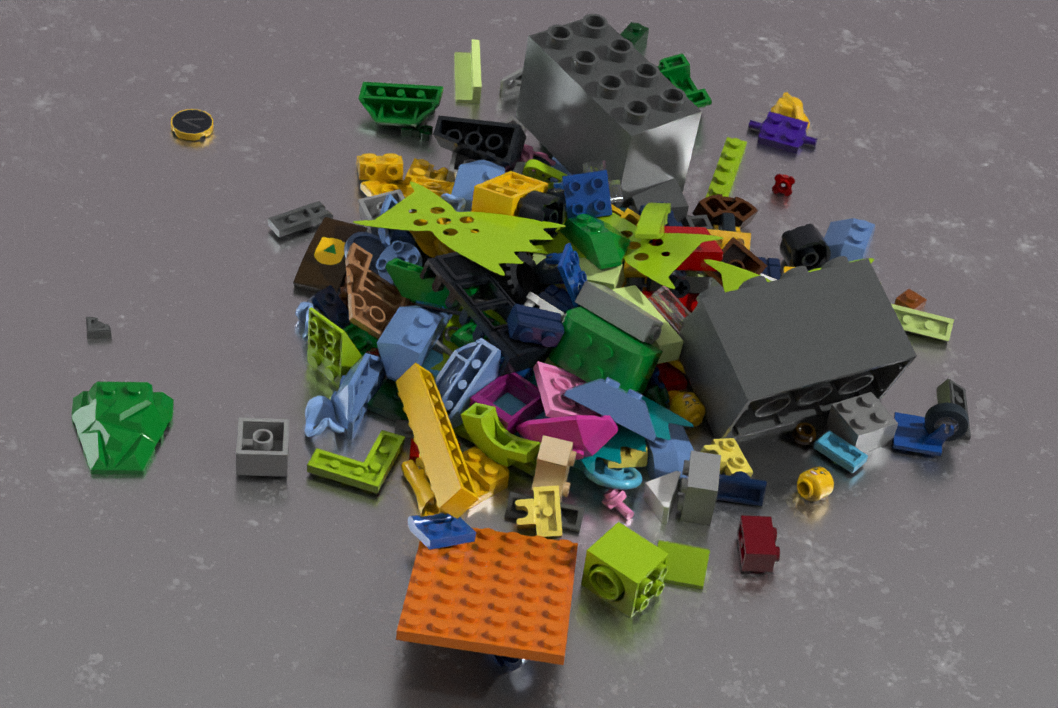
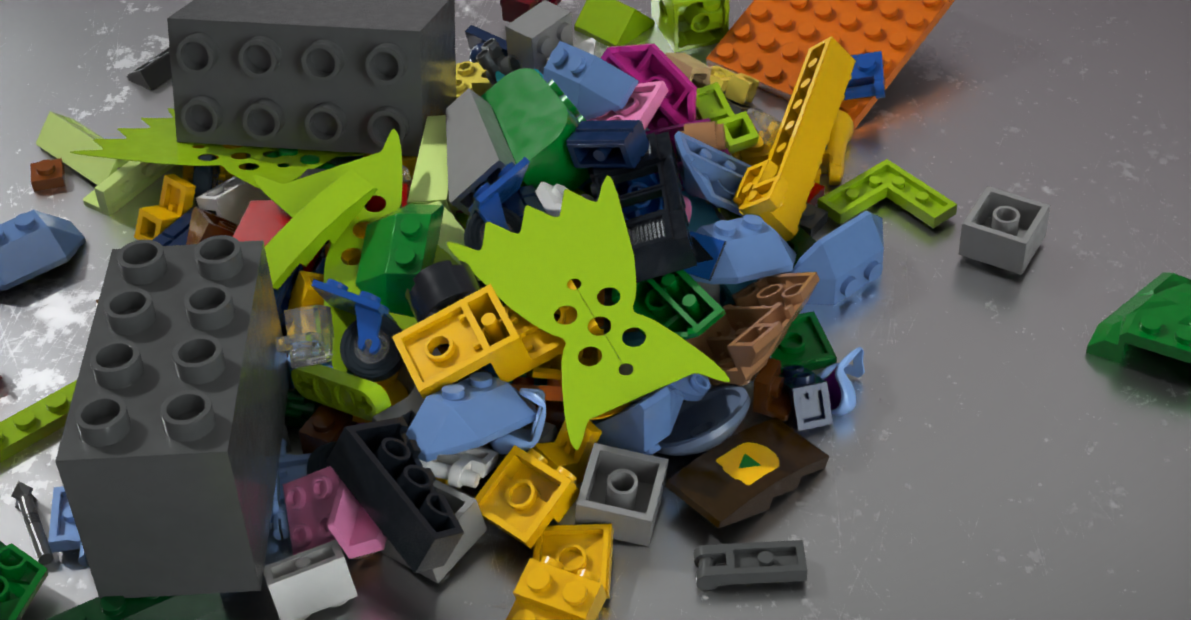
camera: 140 degrees left, 0 degrees up
dark grey tile [86,317,112,339] -> none
light blue piece [305,396,345,437] -> none
lime slope [307,307,362,386] -> none
yellow plate [403,158,448,185] -> none
black brick [780,224,831,271] -> none
none -> dark grey plate [475,38,522,85]
none -> medium nougat brick [680,121,726,150]
none -> yellow plate [733,159,790,216]
none -> clear slope [747,108,782,145]

